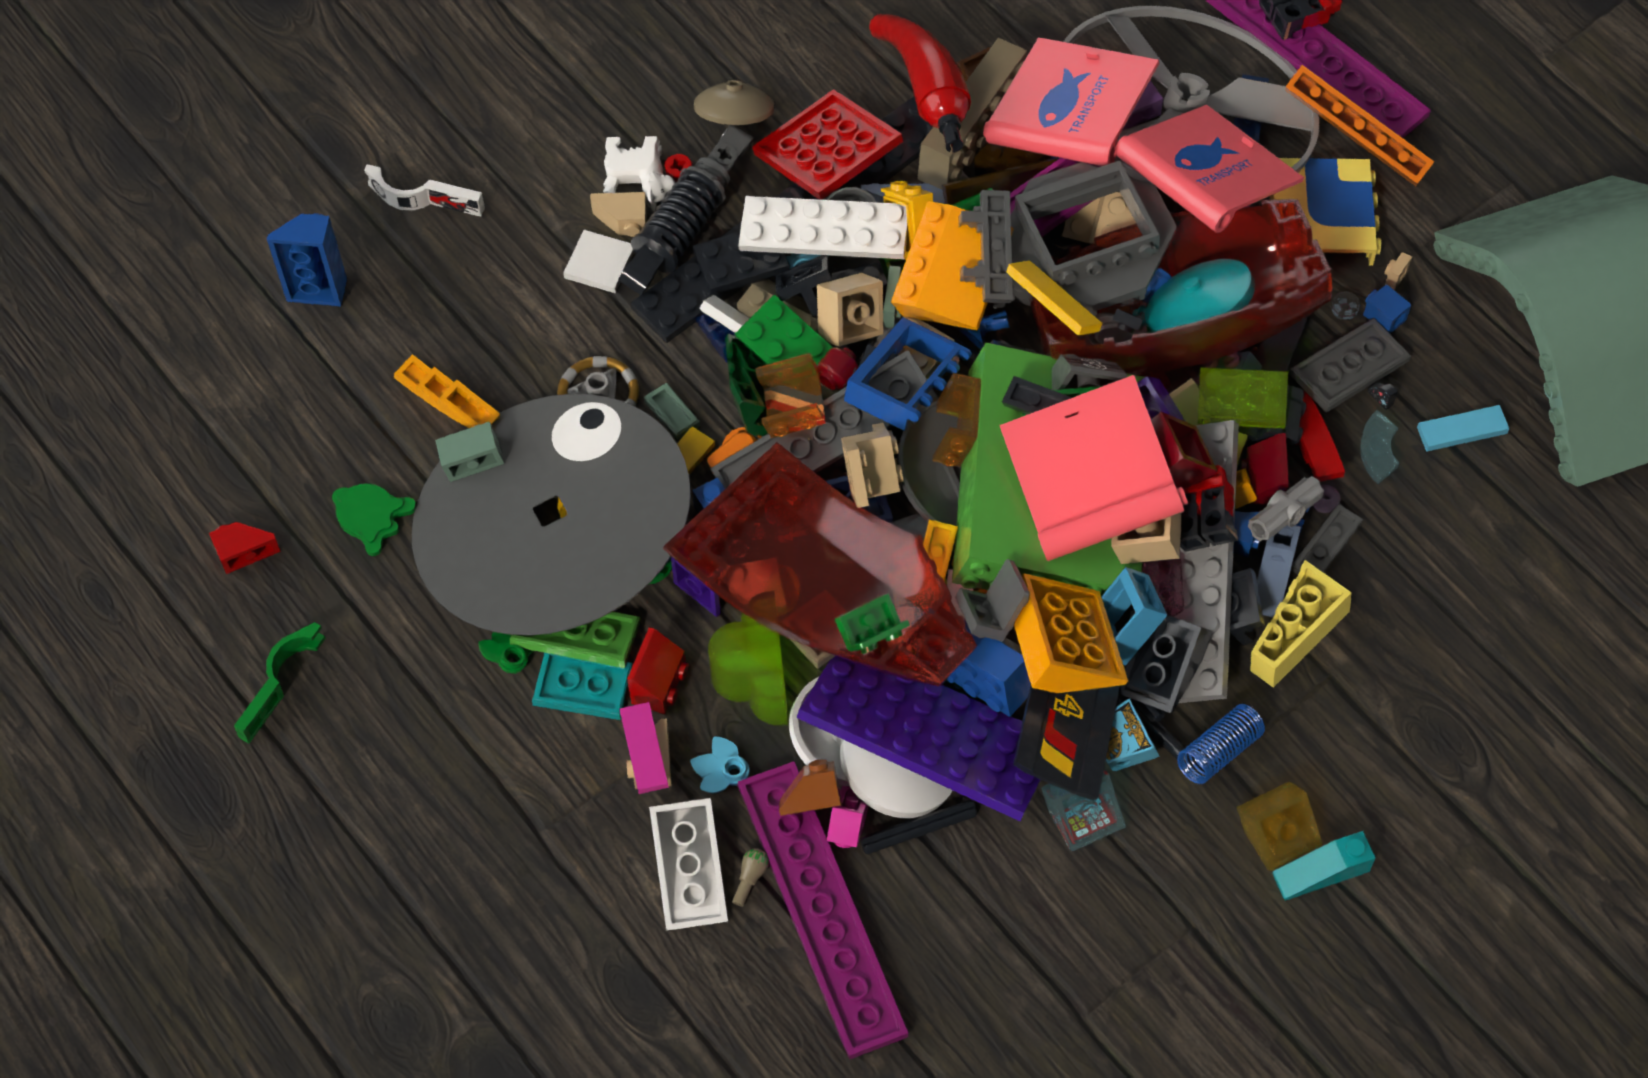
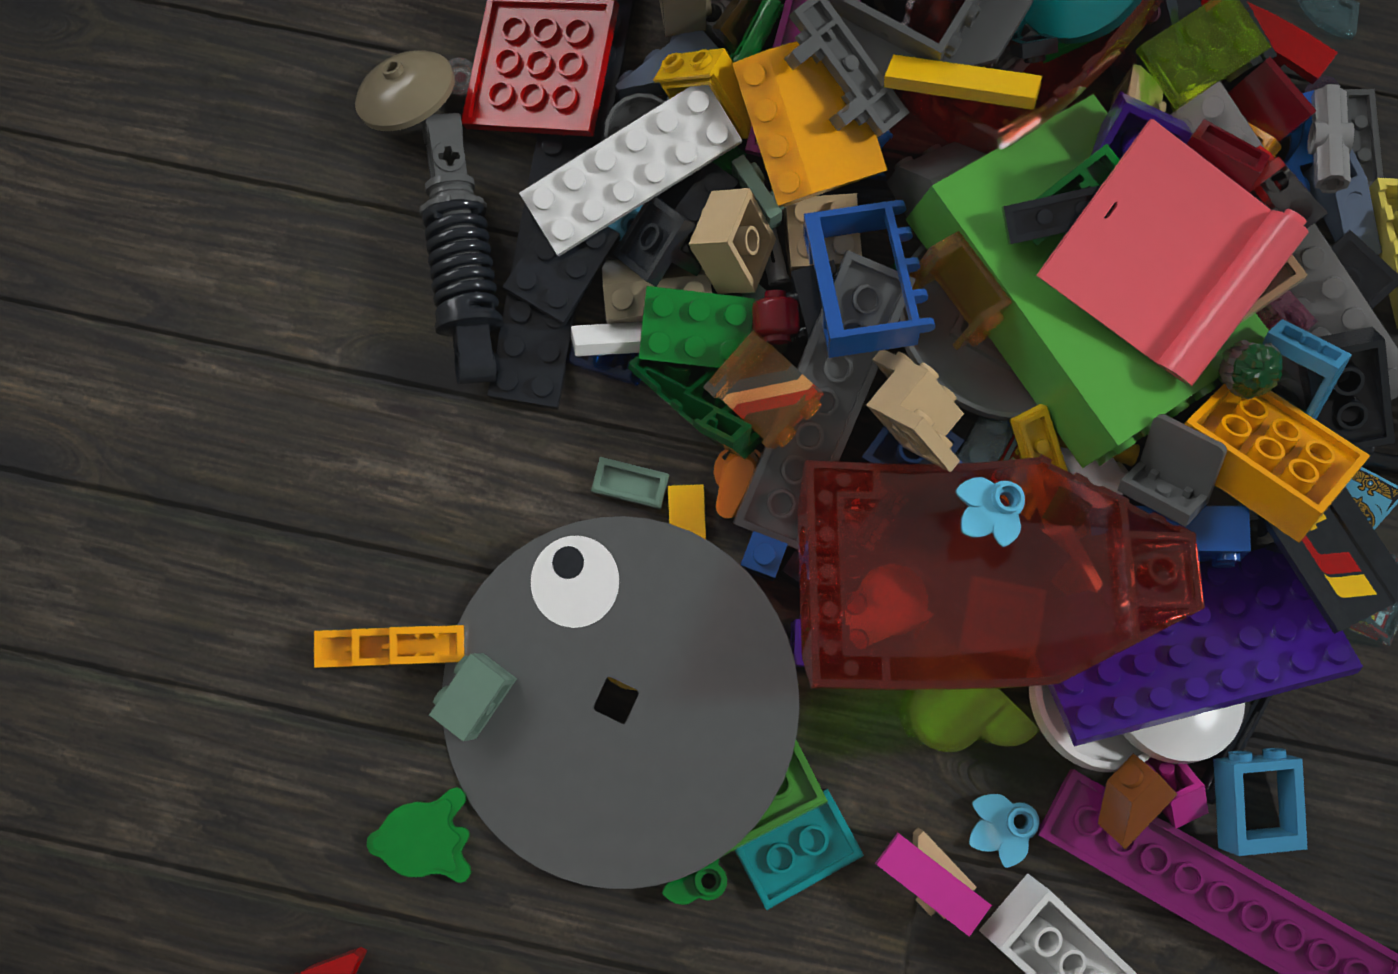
camera: 40 degrees left, 20 degrees up
blue slope [267,213,347,306] -> none
white piece [364,164,485,217] -> none
light grey piece [557,356,639,407] -> none
white tile [563,230,634,293] -> none
tan slope [590,192,647,237] -> none
white animal [603,136,675,212] -> none
red slope [627,627,689,715] -> none
red wheel [665,154,692,182] -> none
dark tan piece [732,848,769,907] -> none
green bracket [834,593,910,654] -> none
dark grey slope [1052,354,1127,390] -> none
none -> clear tile [448,58,473,95]
none -> medium azure plate [955,477,1025,547]
none -> dark azure window [1213,748,1308,856]
none -> dark green piece [1219,340,1283,400]

